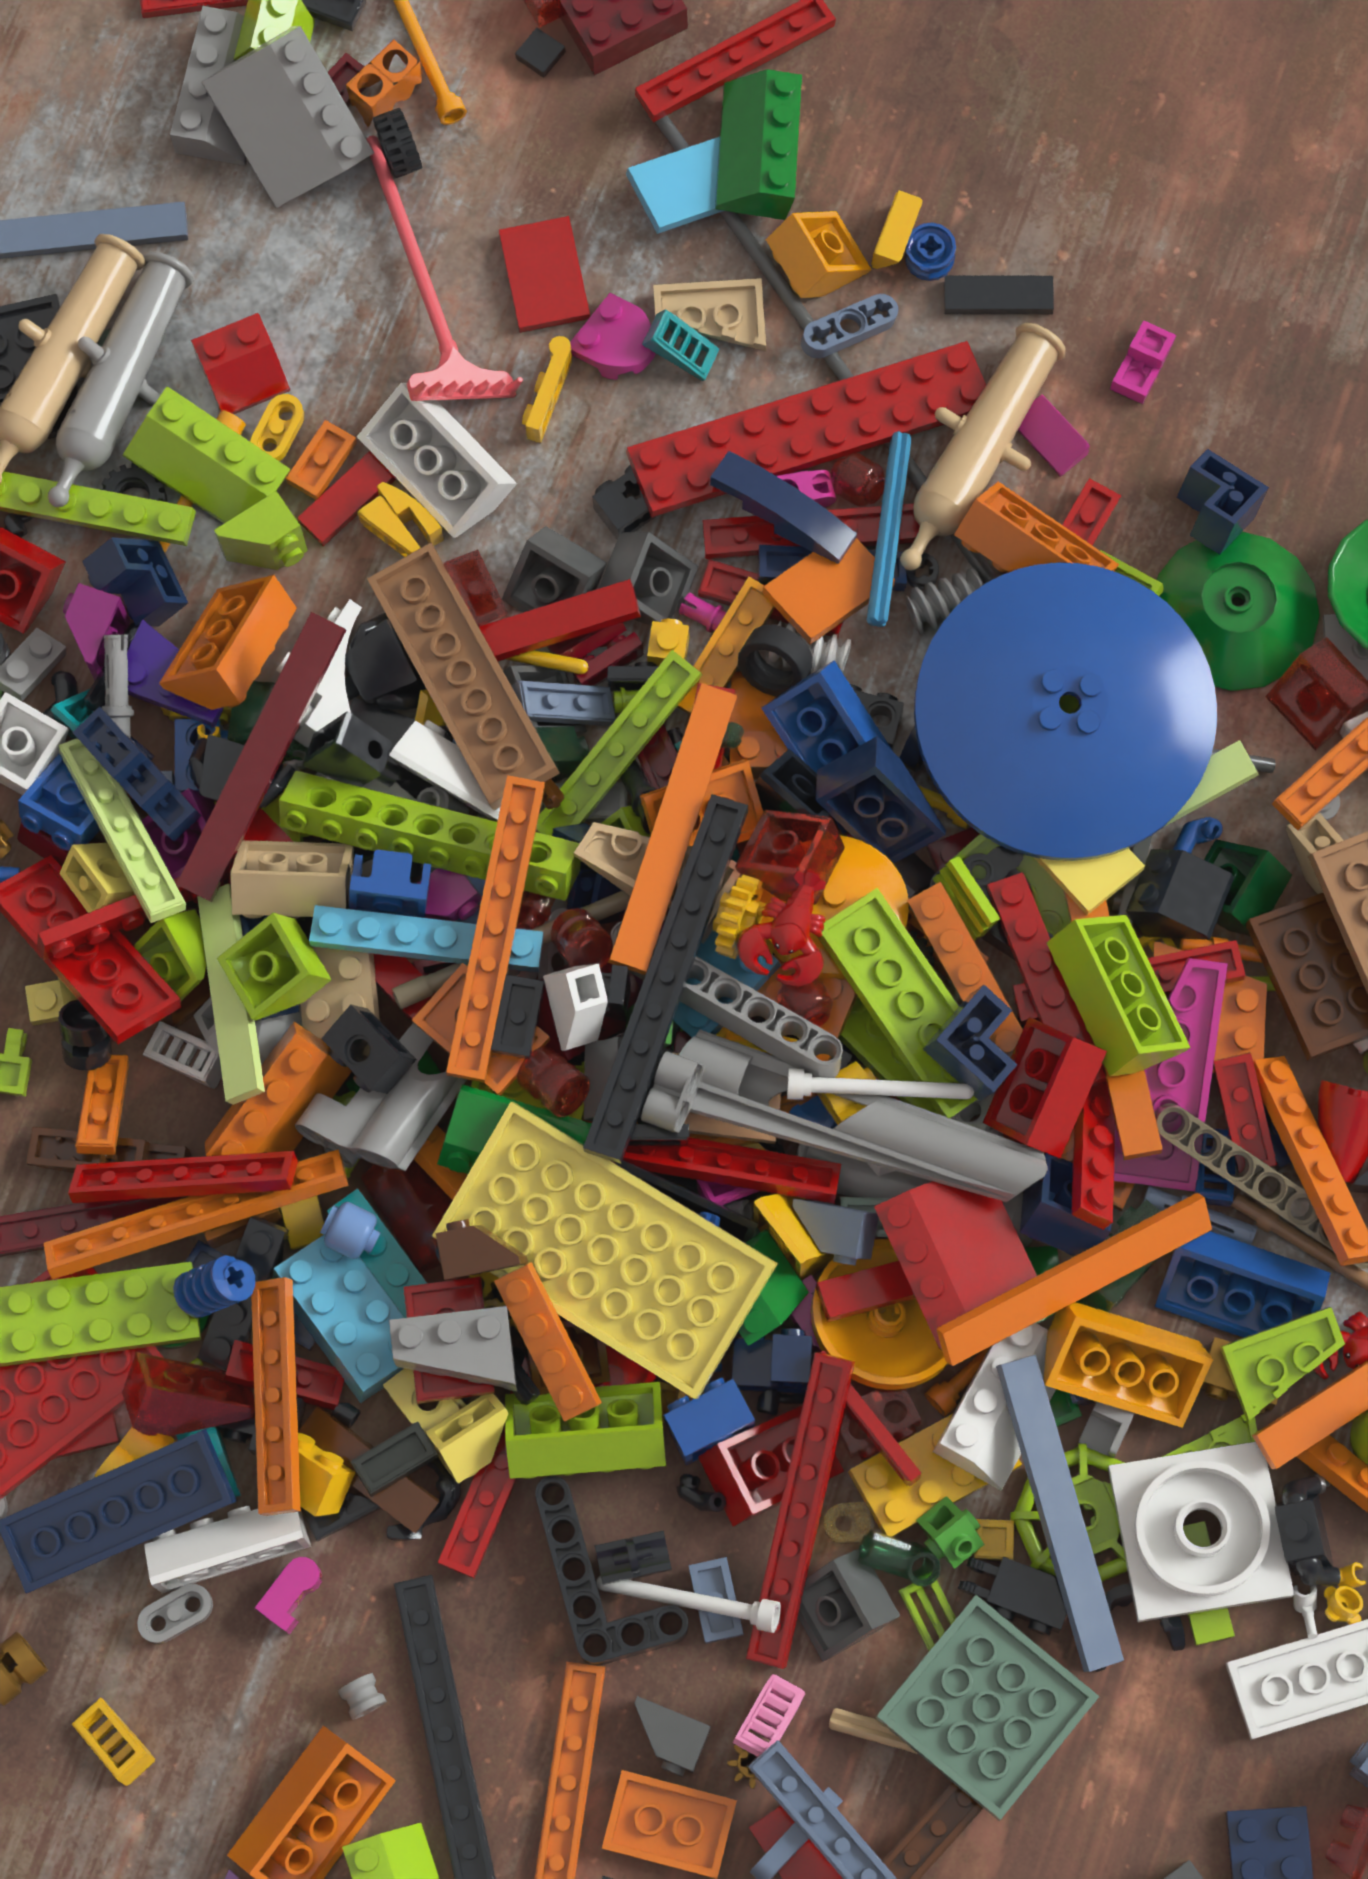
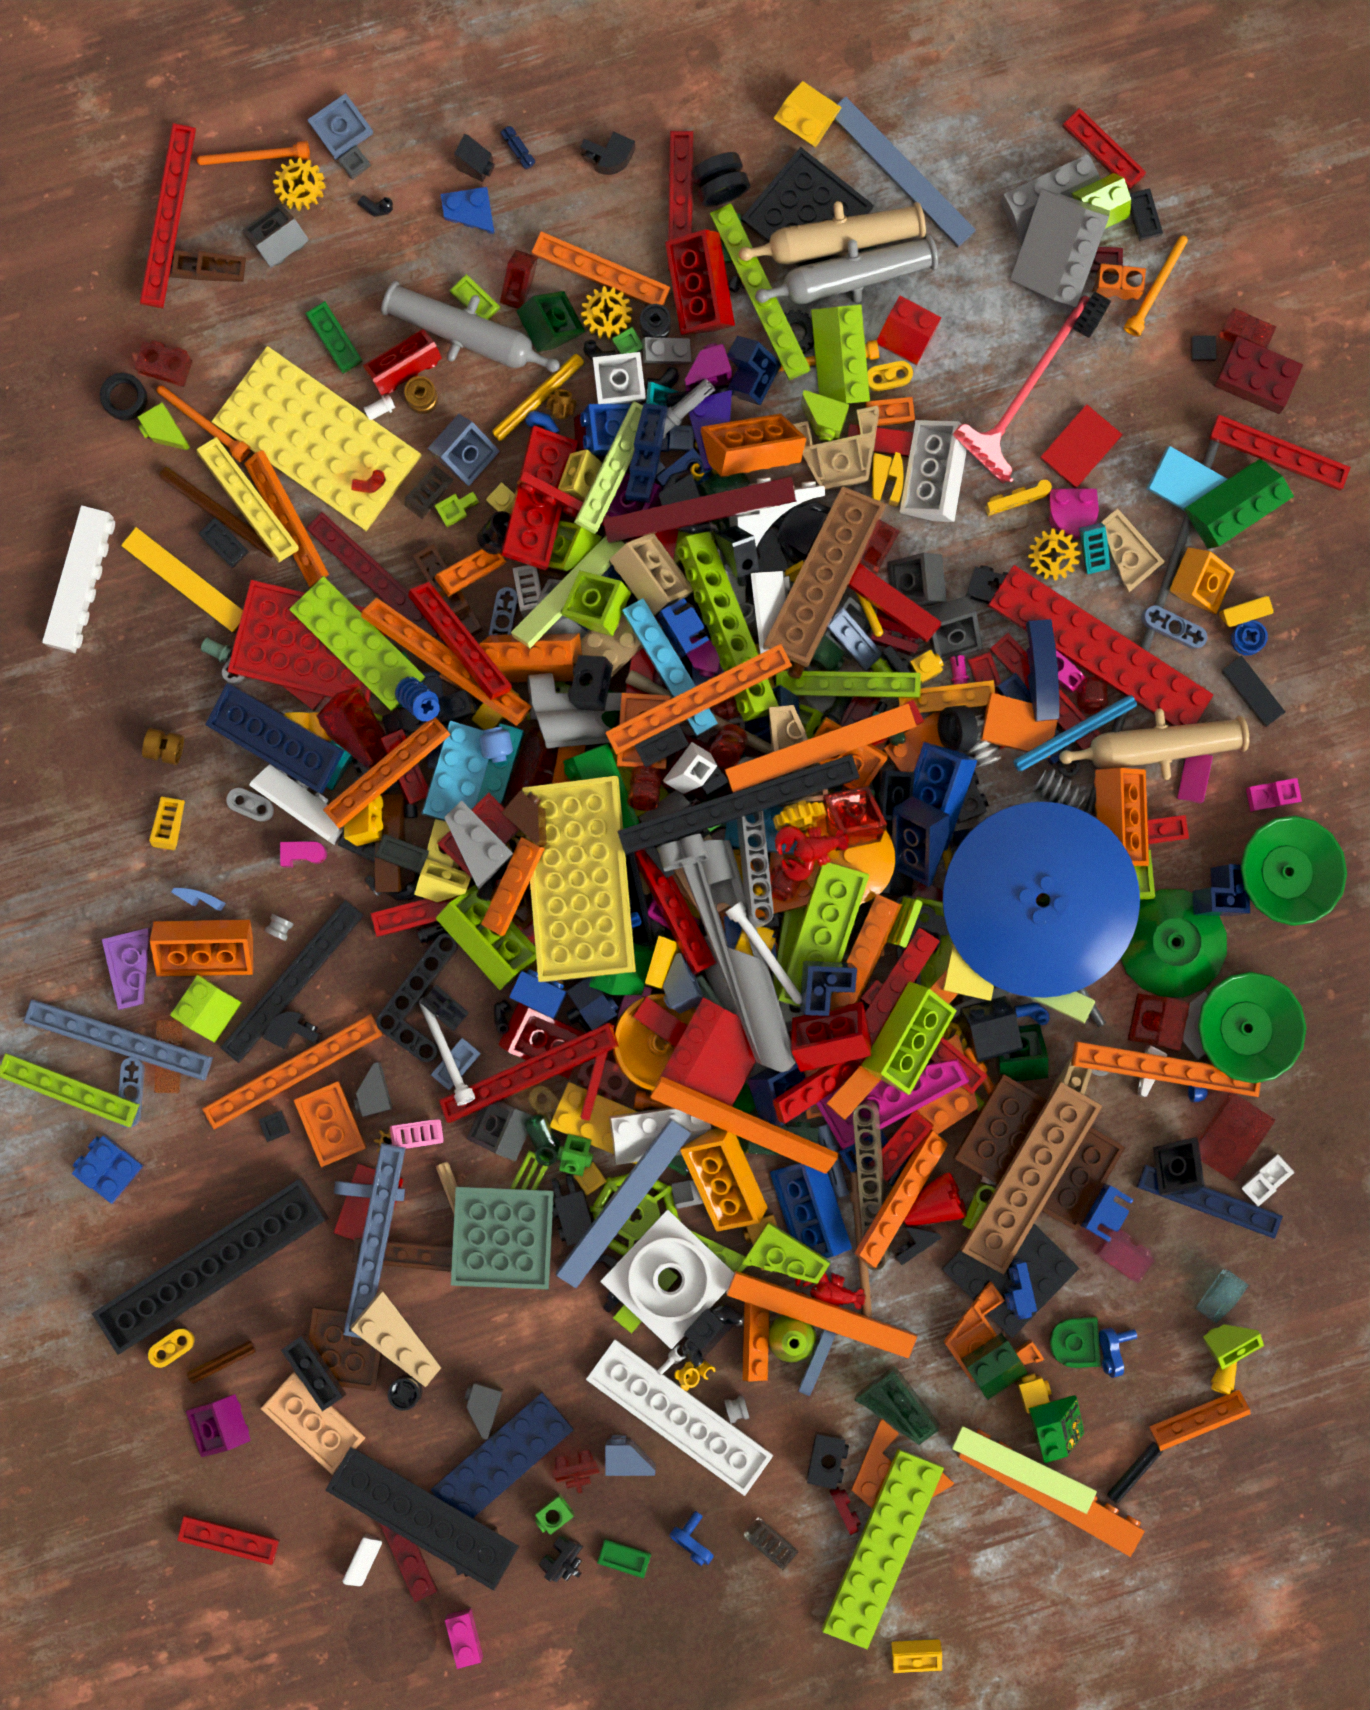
camera: 50 degrees right, 10 degrees up
none -> medium blue slope [171,888,226,911]
none -> black brick [263,1012,322,1049]
none -> black pin [416,922,448,944]
none -> sand blue beam [488,587,518,636]
none -> sand blue plate [669,425,694,451]
none -> tan wing [793,405,879,491]
none -> yellow gear [1028,528,1081,581]
none -> green dish [1240,815,1347,926]

